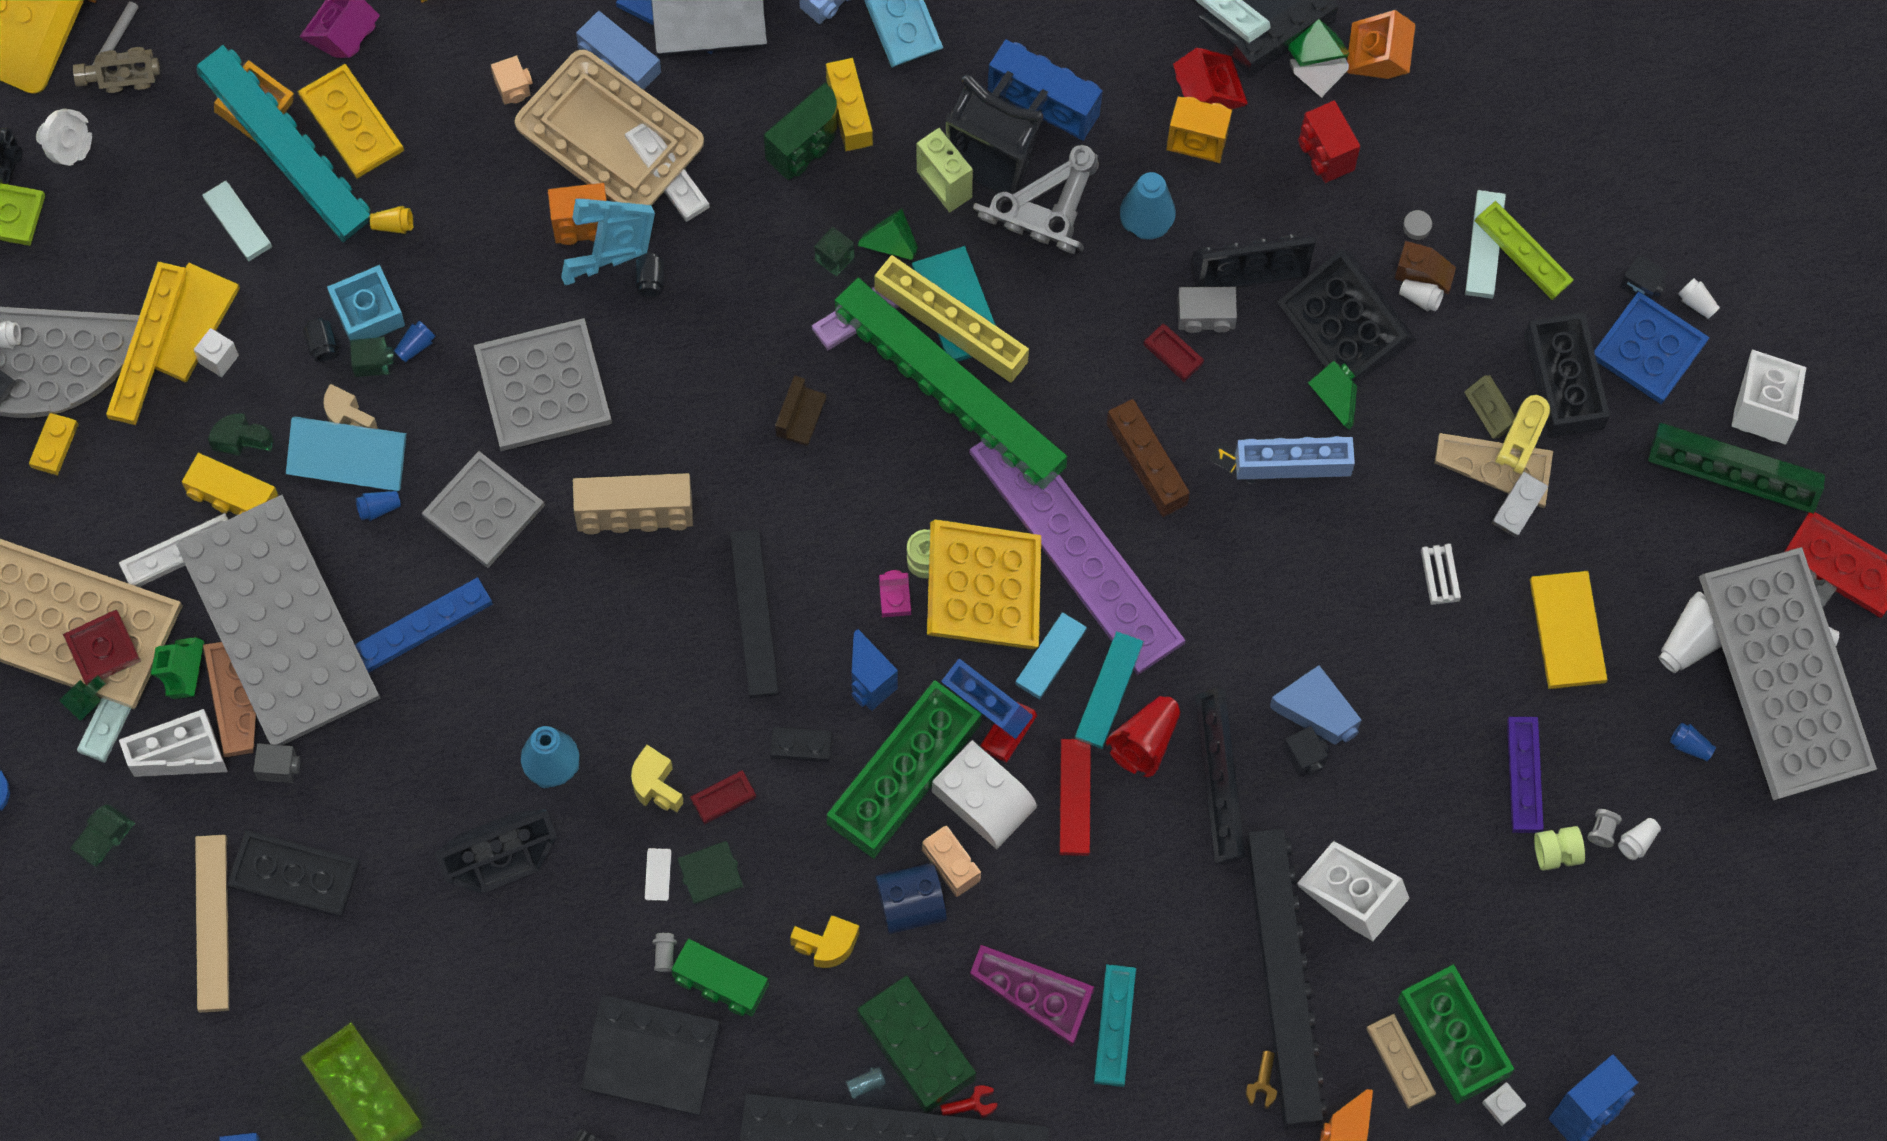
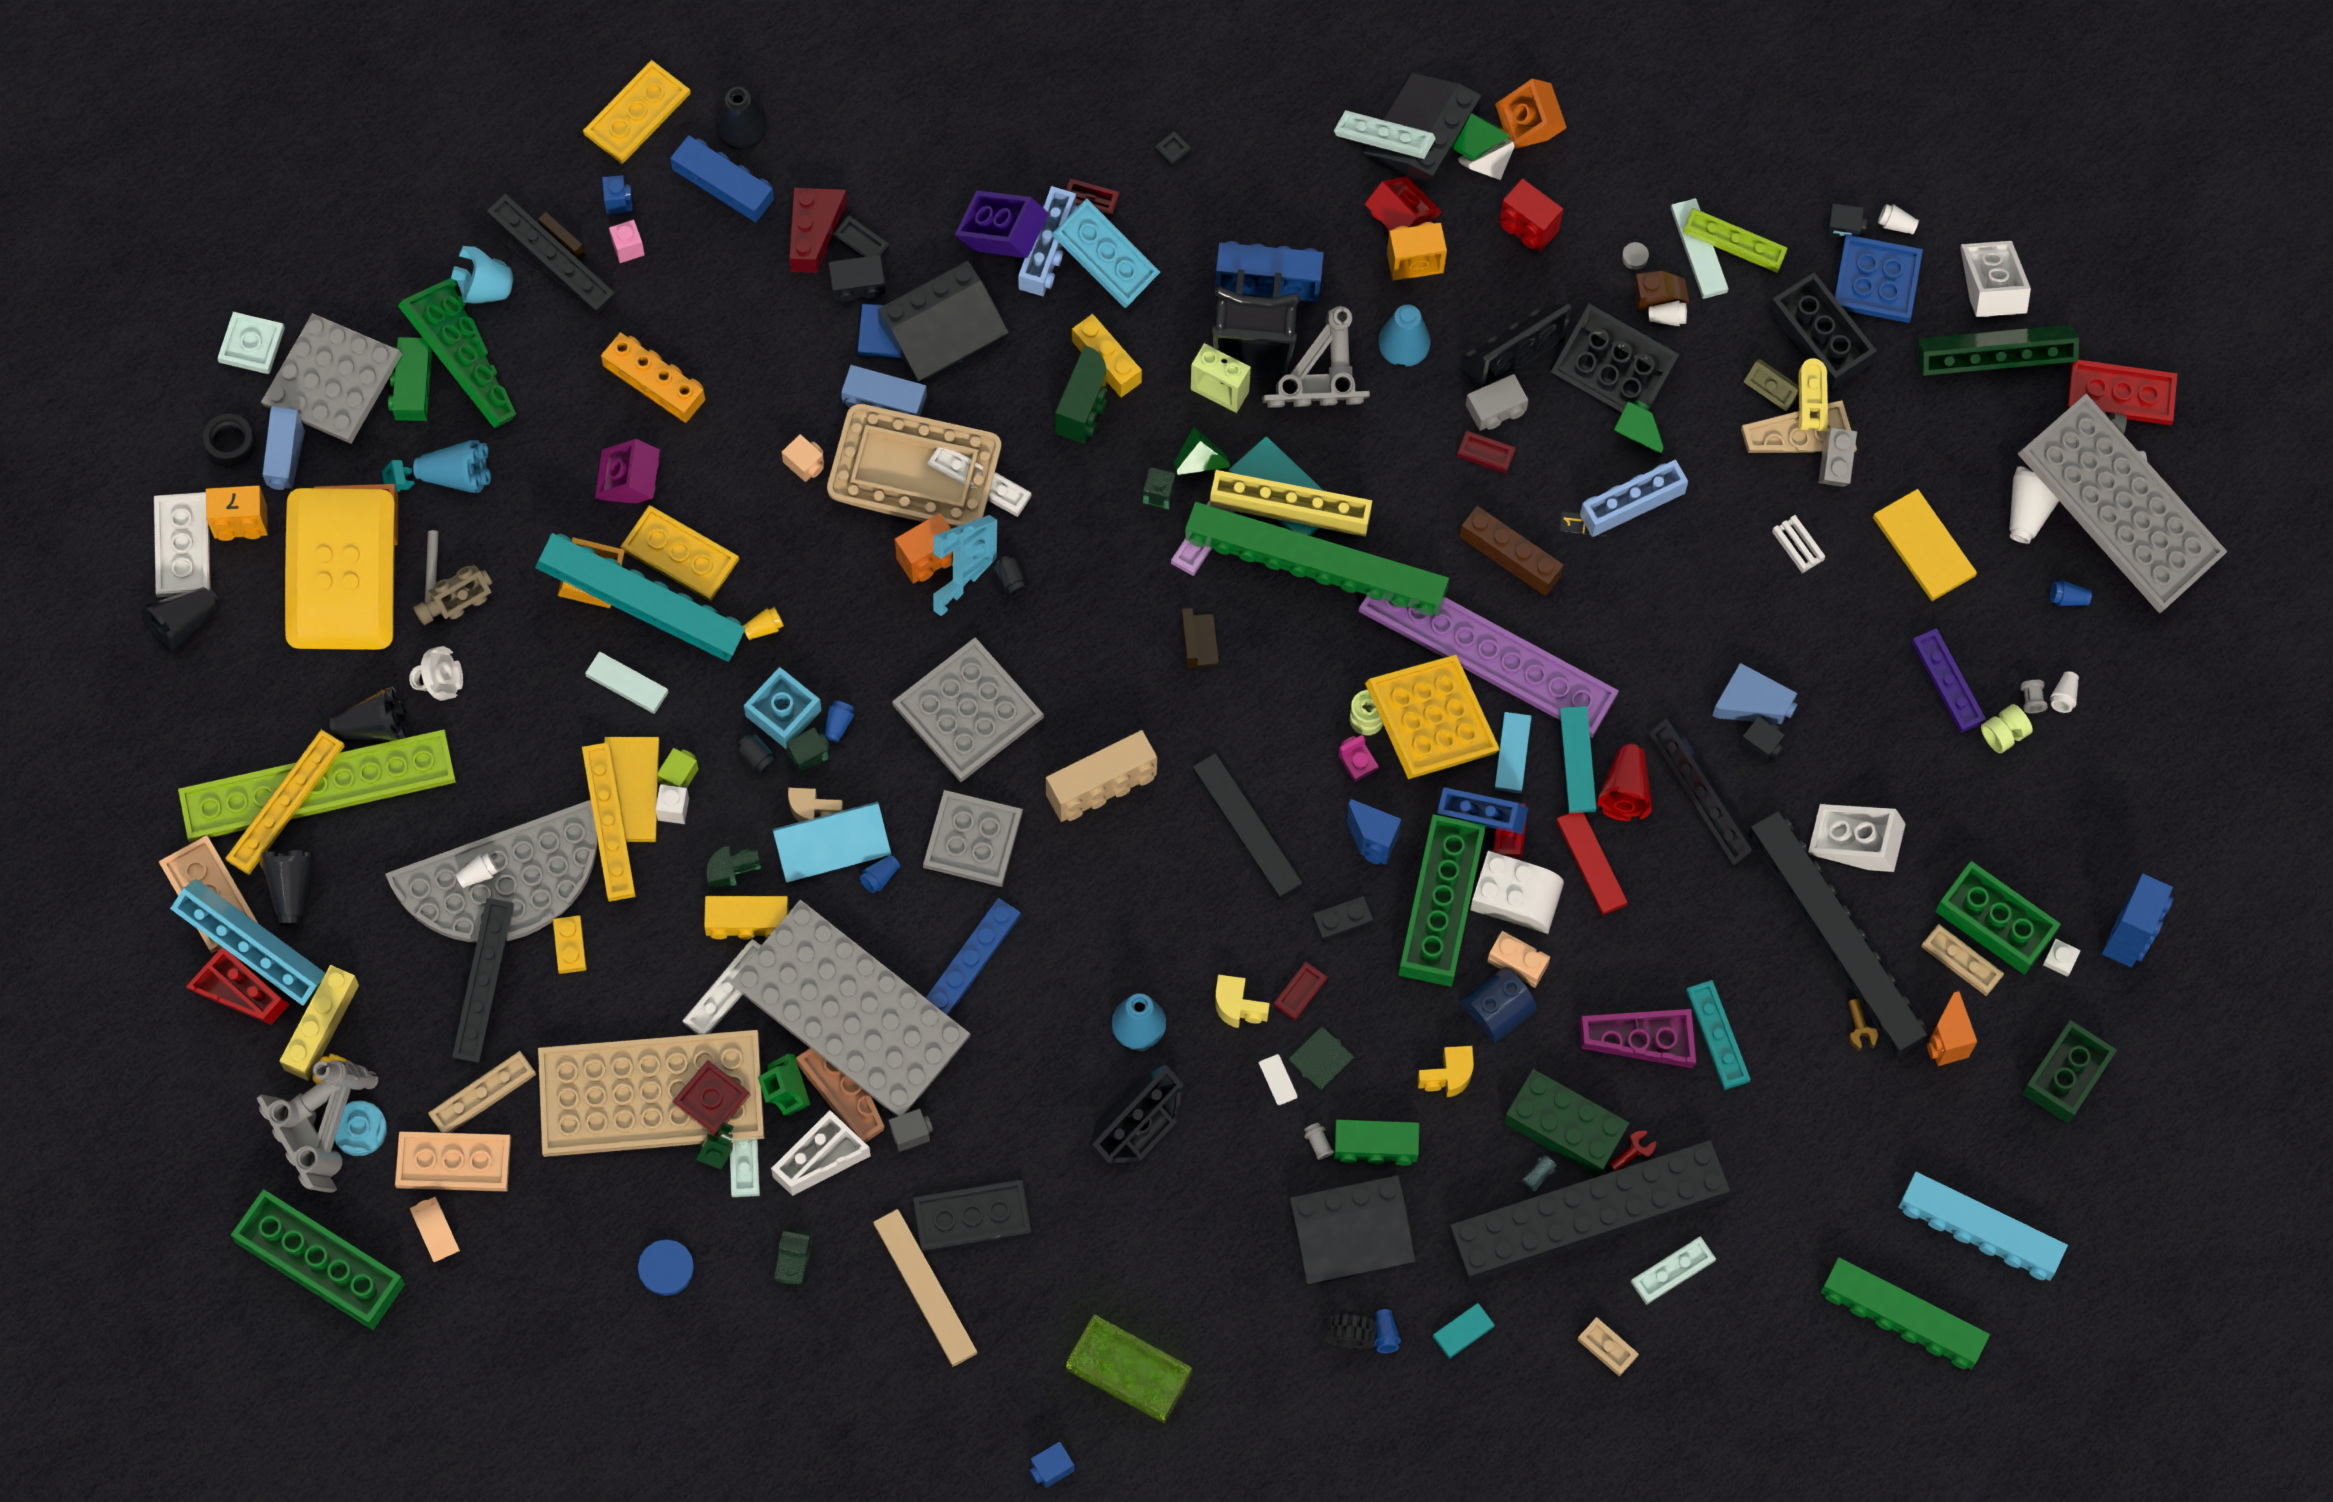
camera: 25 degrees left, 0 degrees up
none -> lime brick [657,748,699,788]

